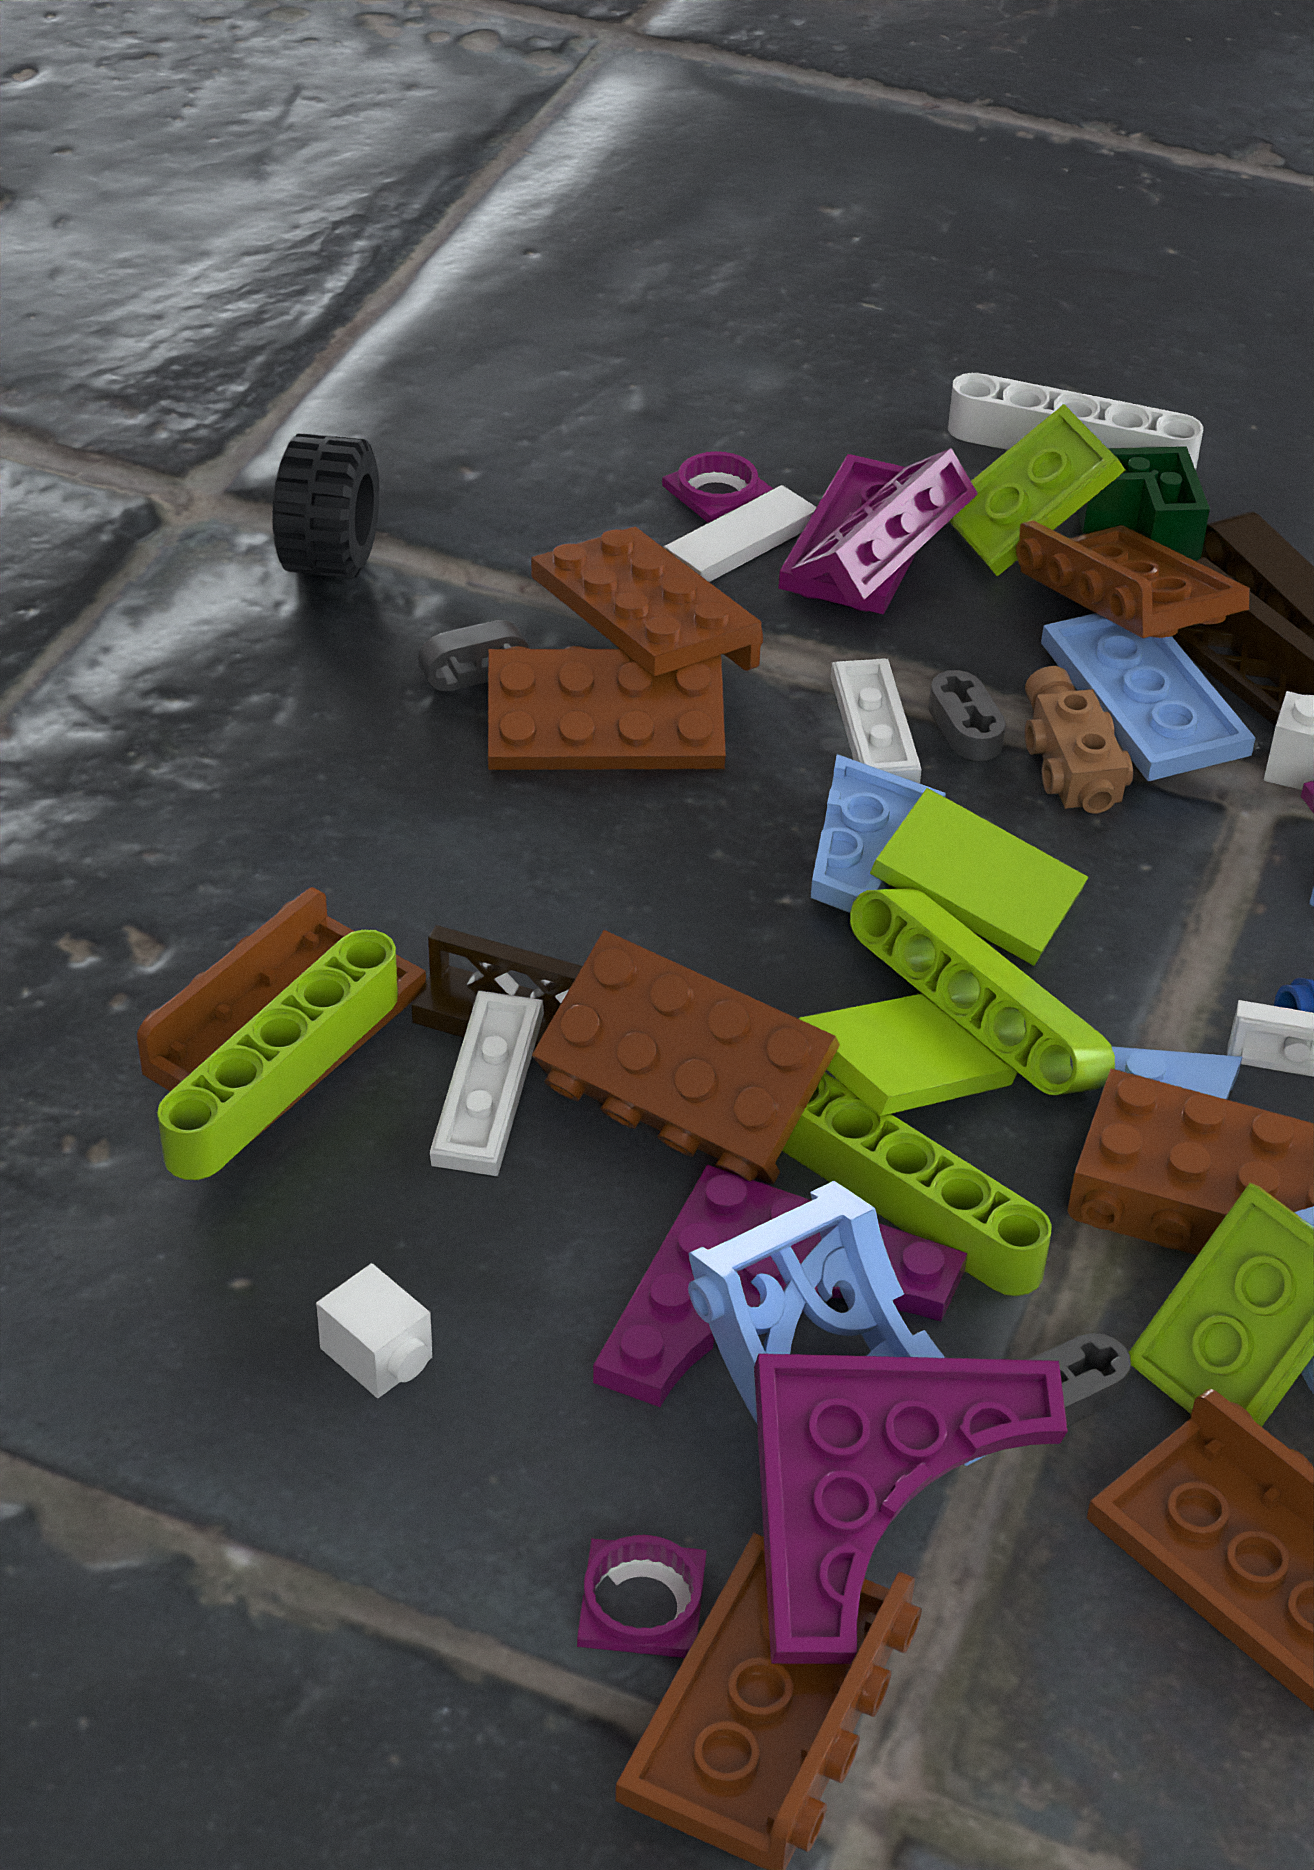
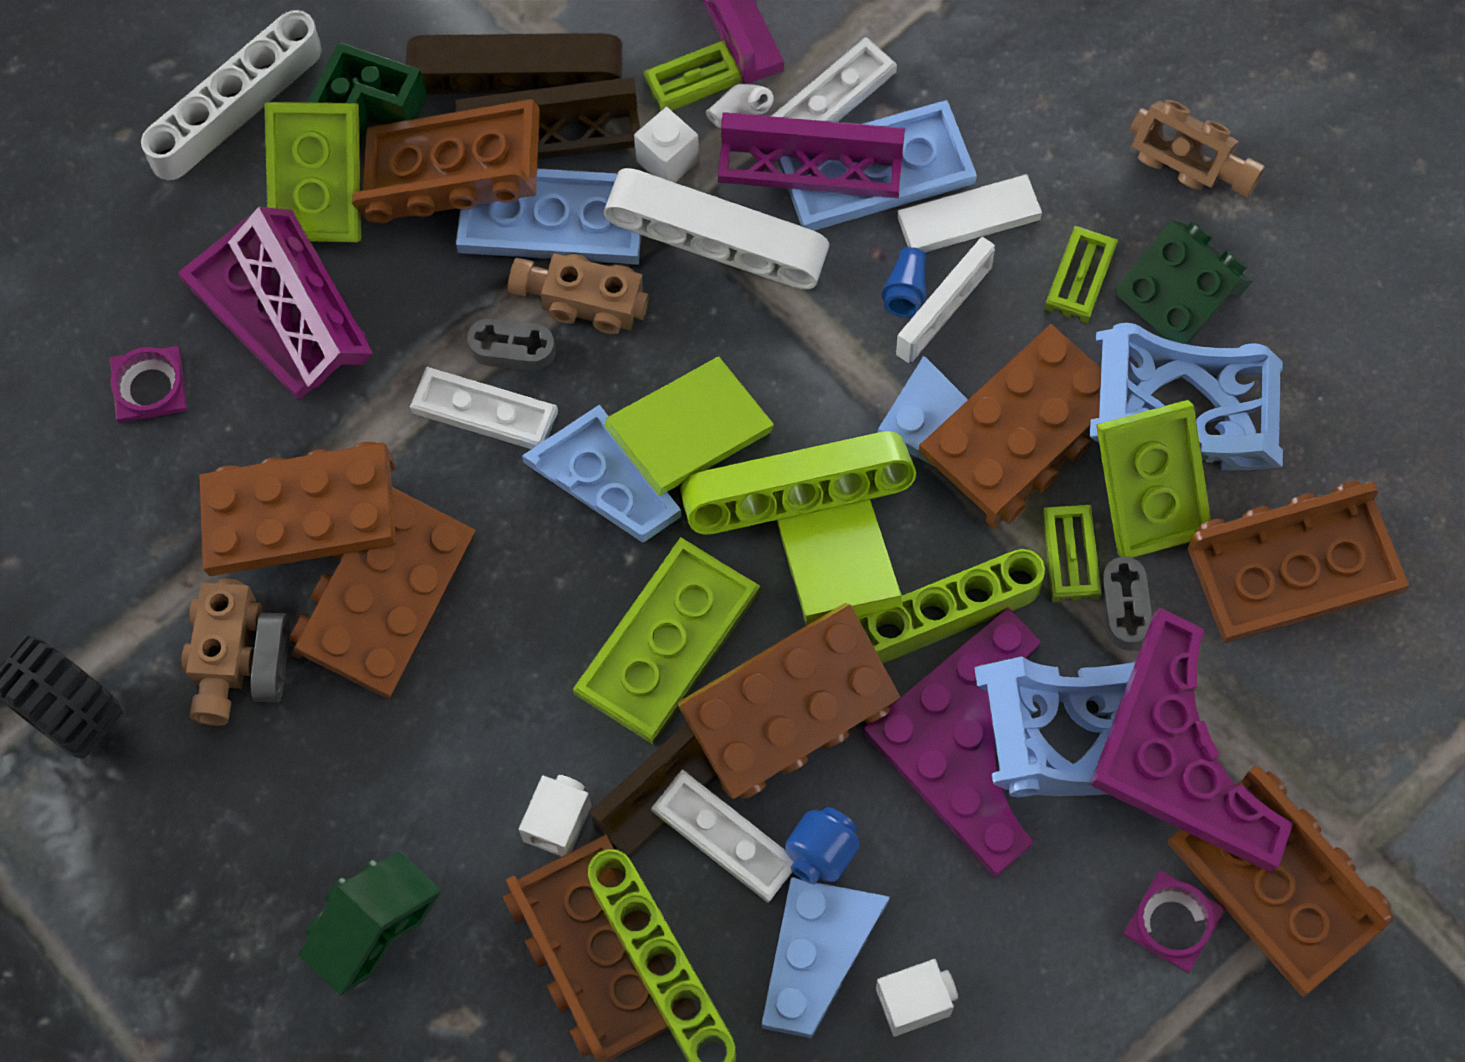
camera: 60 degrees left, 25 degrees up
white tile [664,485,816,582] -> none
none -> medium nougat brick [182,579,263,726]
none -> dark green brick [298,851,442,996]
none -> white brick [519,775,592,857]
none -> lime tile [573,537,760,745]
none -> white beam [603,168,829,289]
none -> light blue wing [762,877,890,1038]
none -> blue head [785,807,860,884]
none -> lime tile [1042,505,1101,602]

